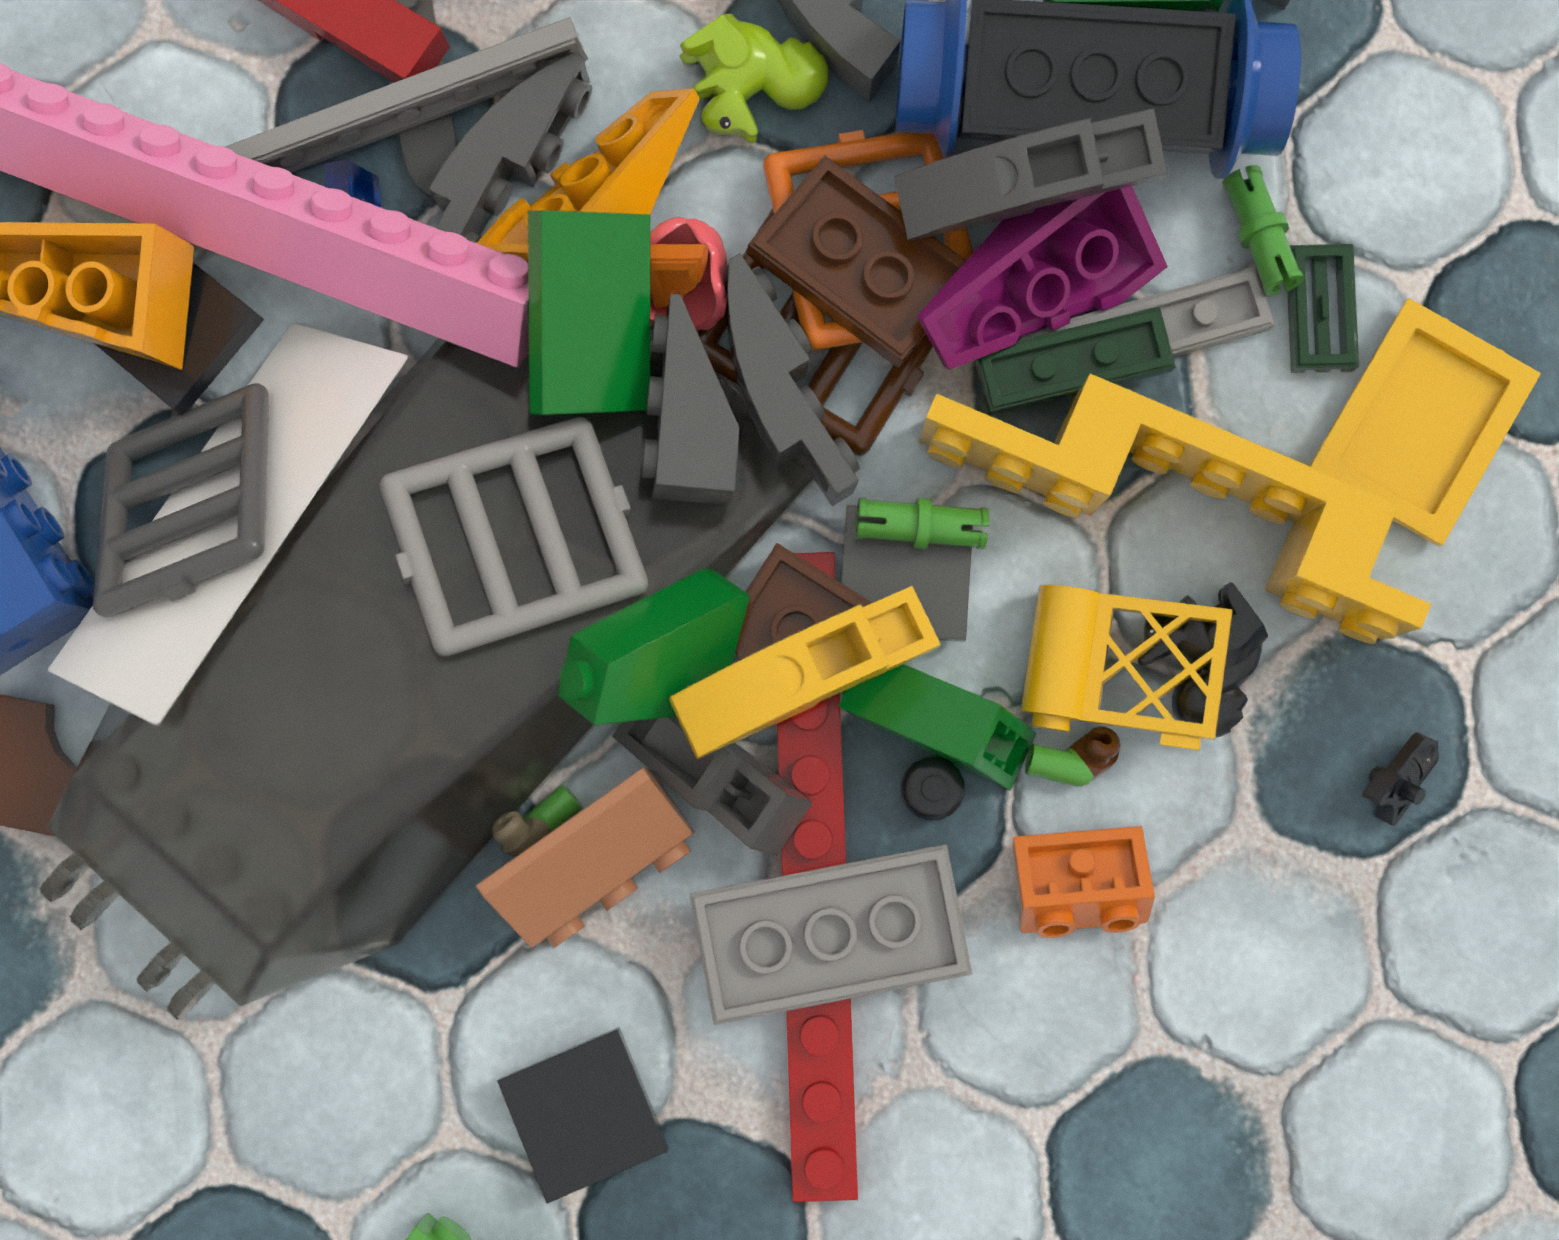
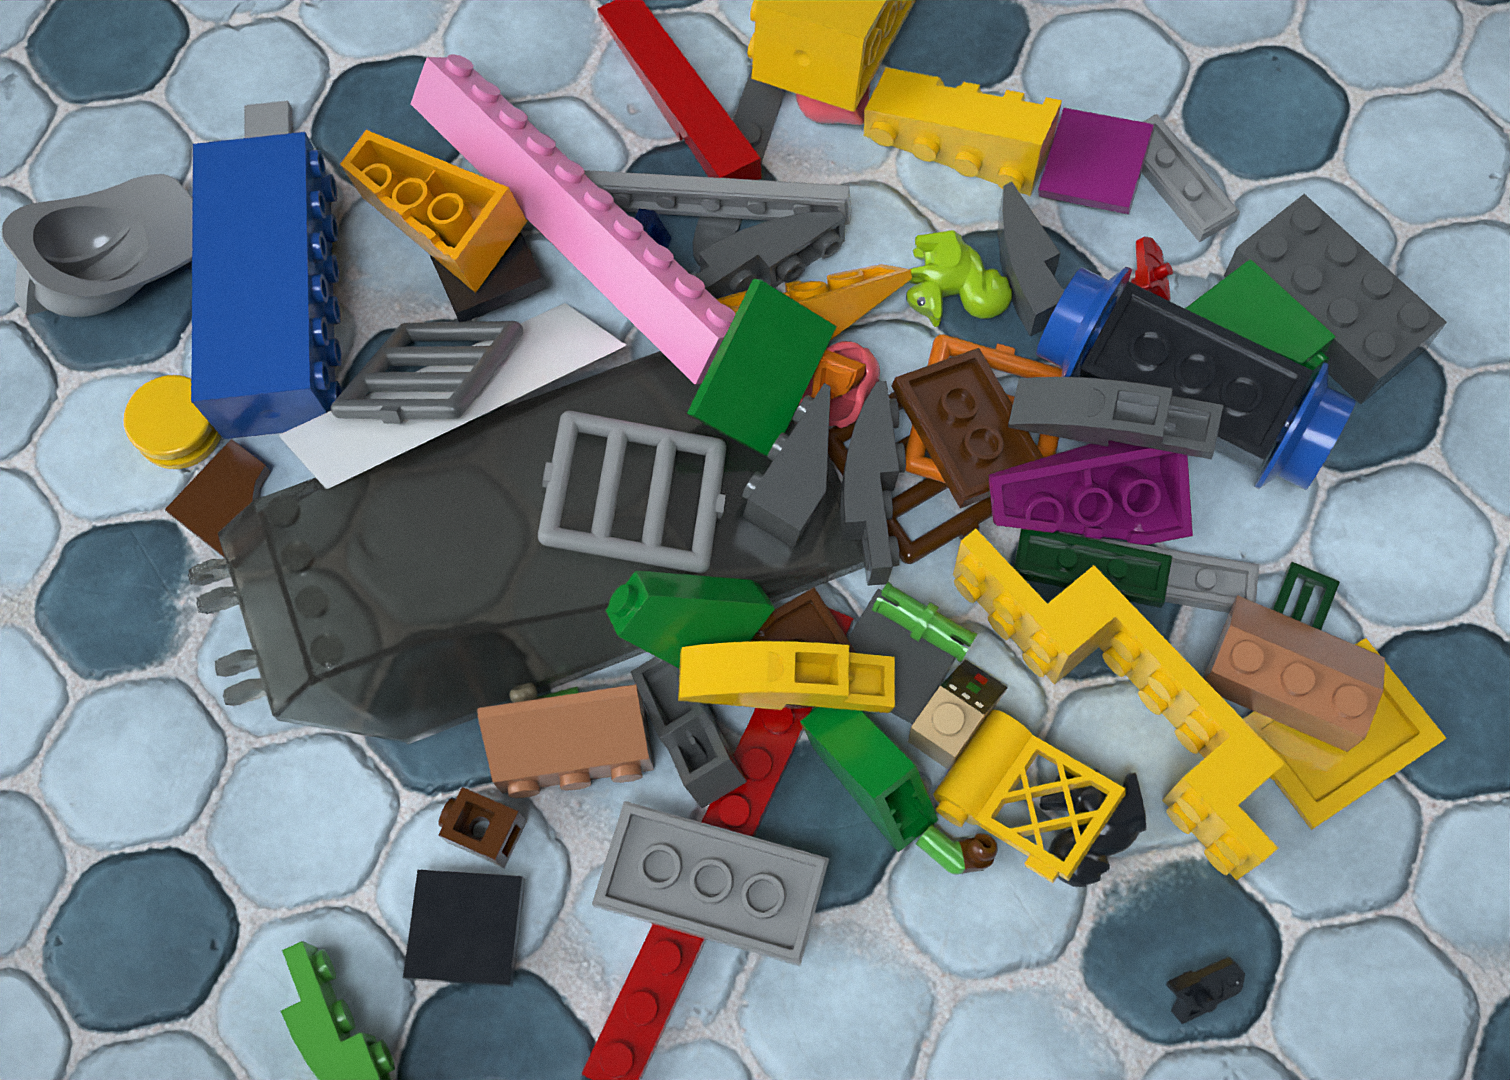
camera: 25 degrees right, 15 degrees down
black piece [900,757,965,820] -> none
orange bracket [1012,826,1155,938] -> none
bright green pin [1222,165,1304,296] -> none
none -> reddish brown brick [438,787,527,869]
none -> tan slope [908,659,1008,770]
none -> nougat slope [1203,595,1385,752]

